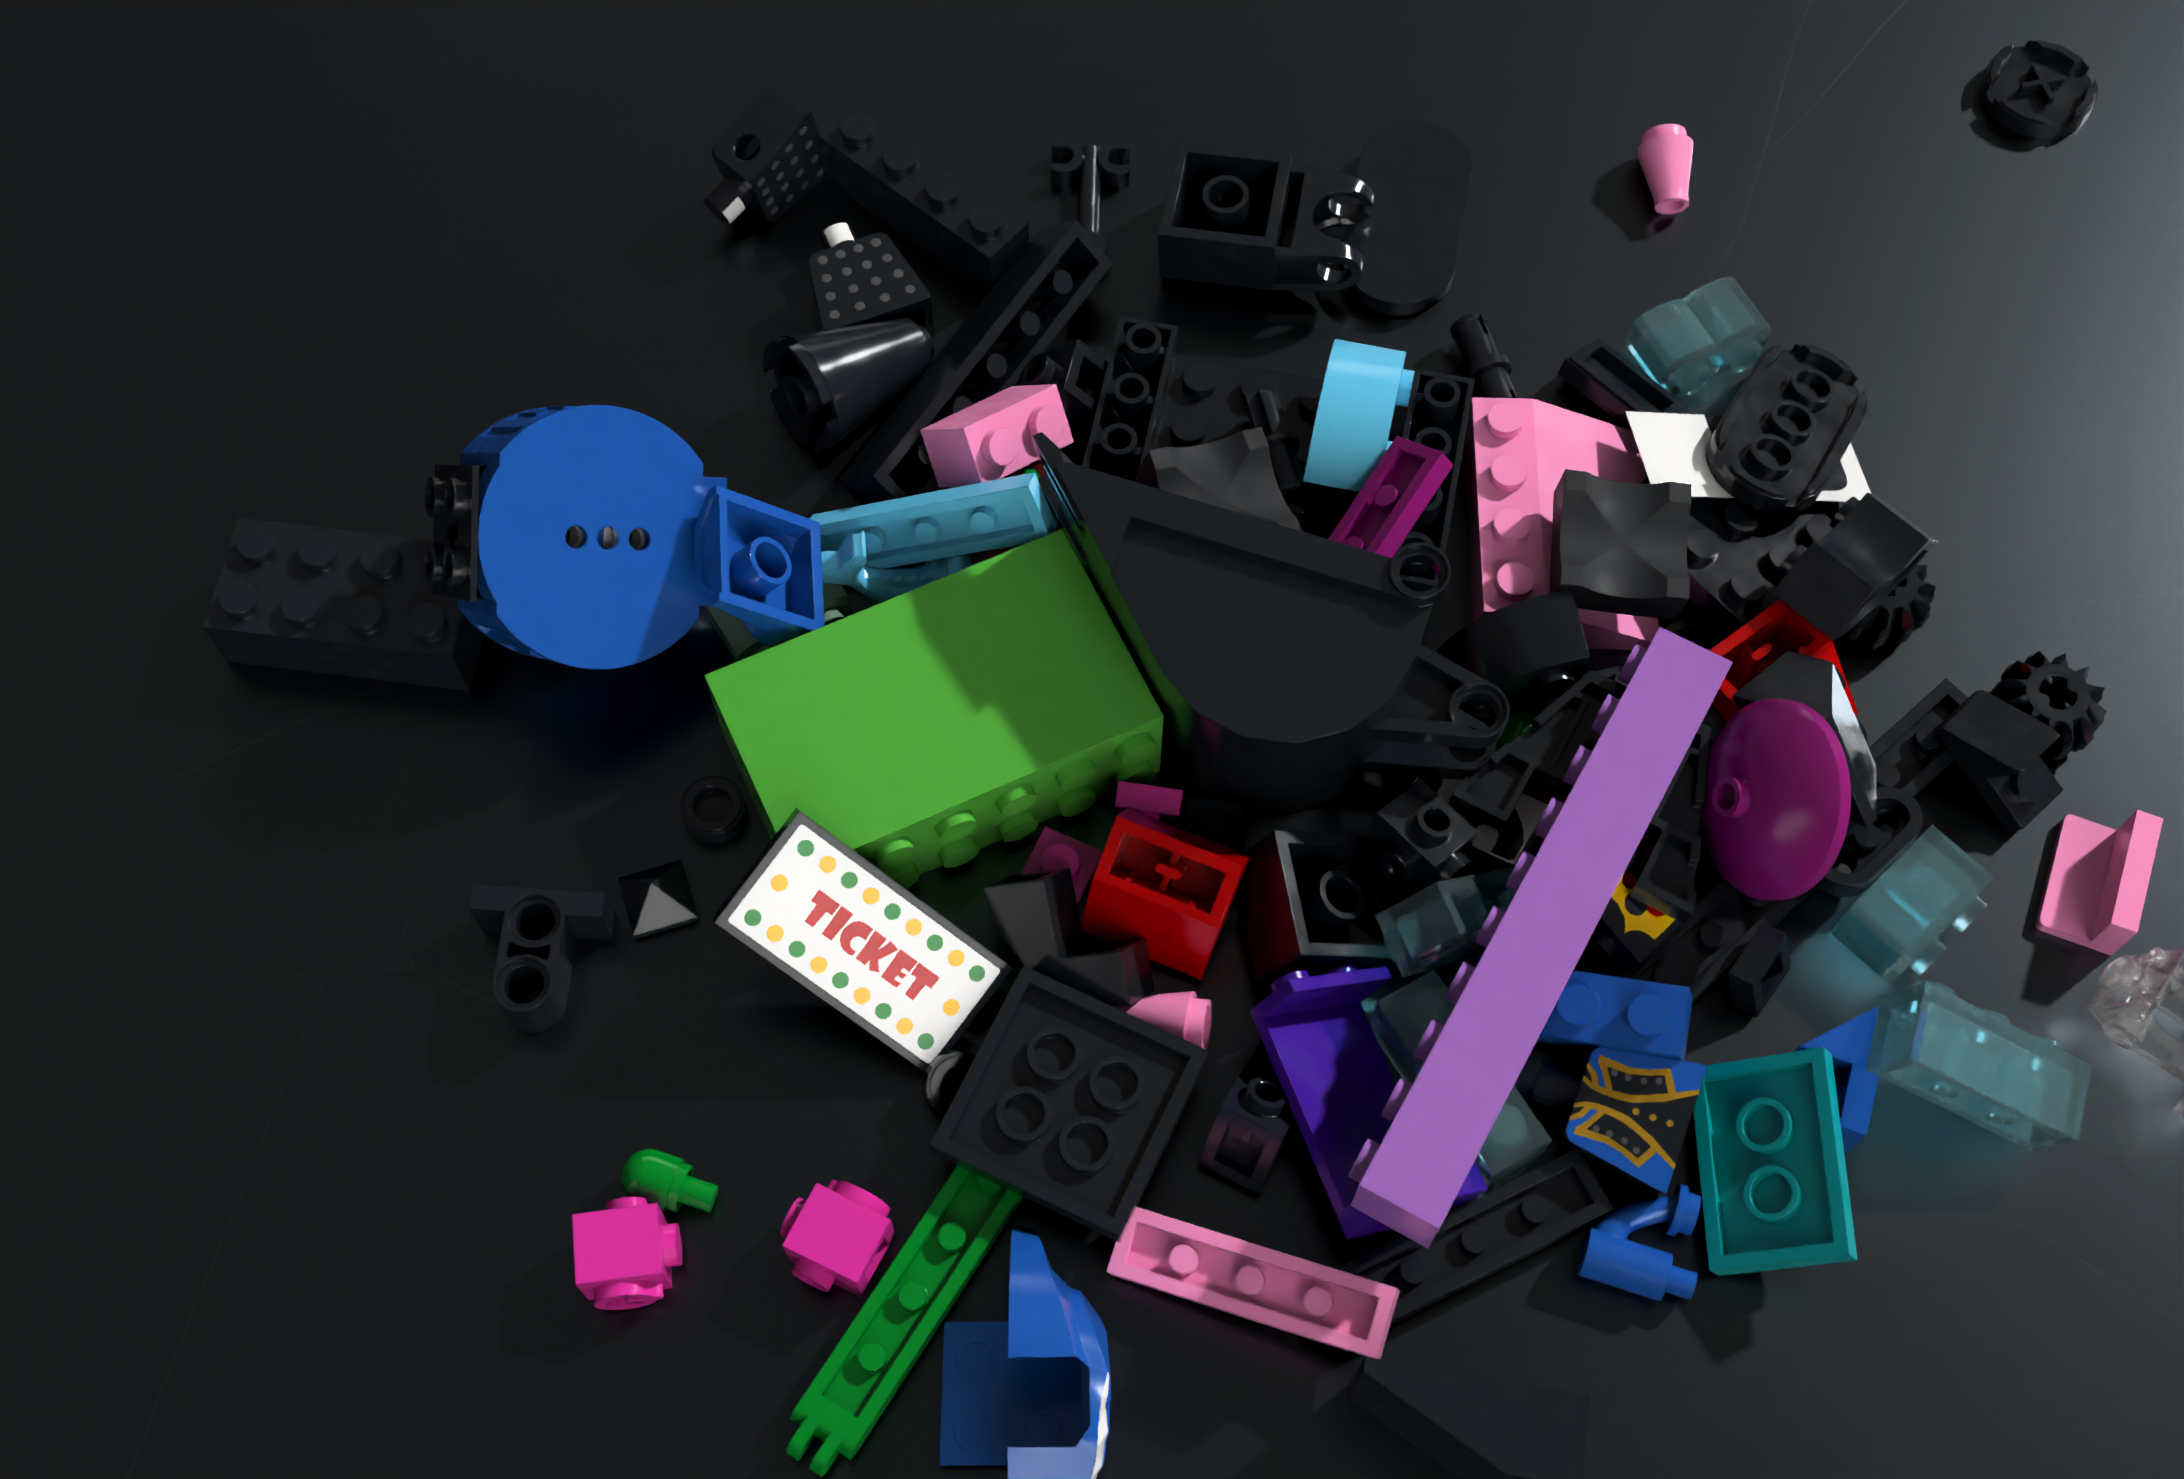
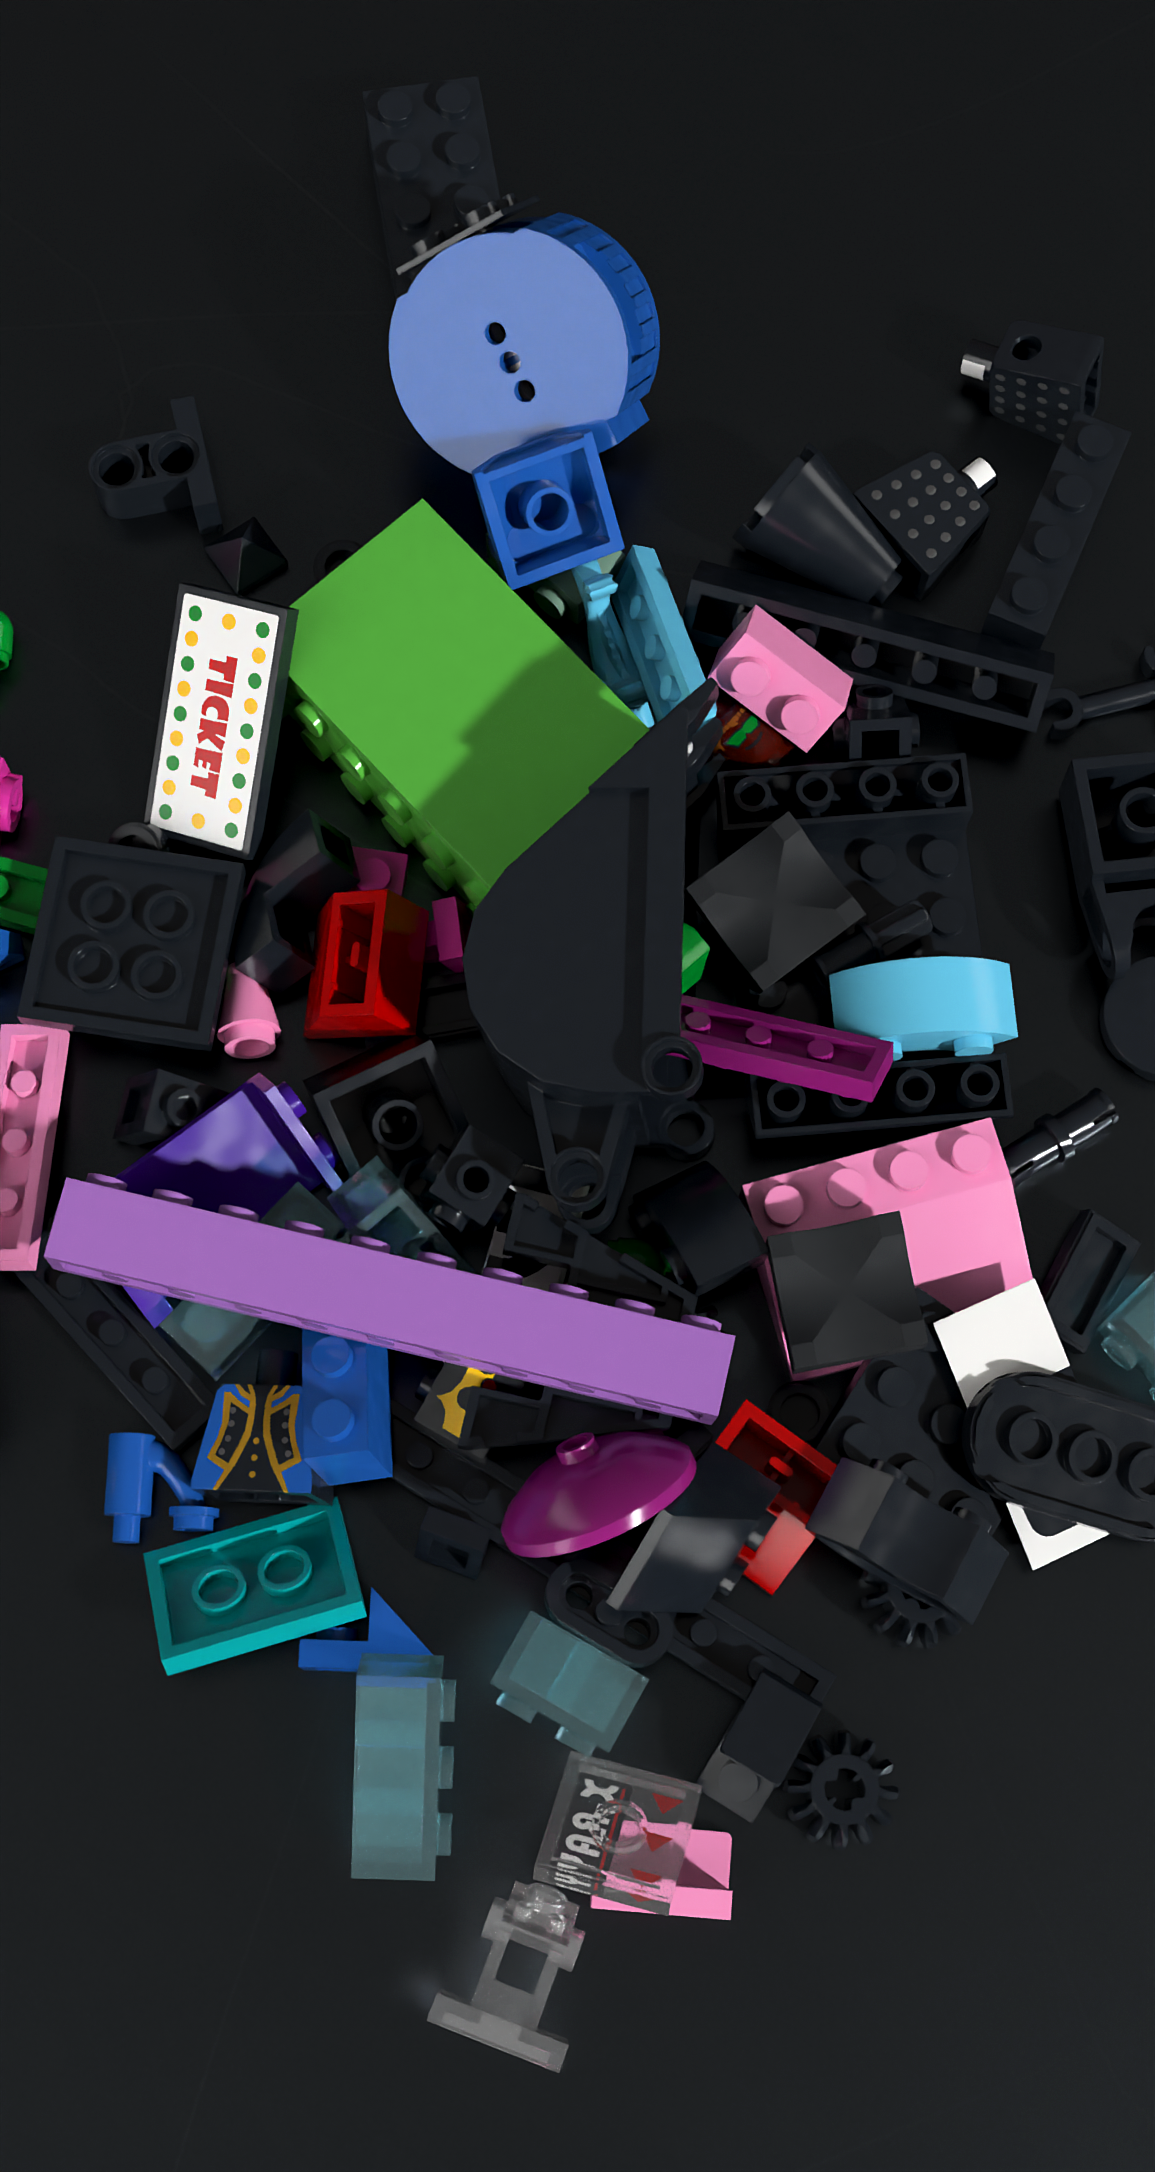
camera: 70 degrees right, 10 degrees up
none -> clear tile [533,1751,702,1916]

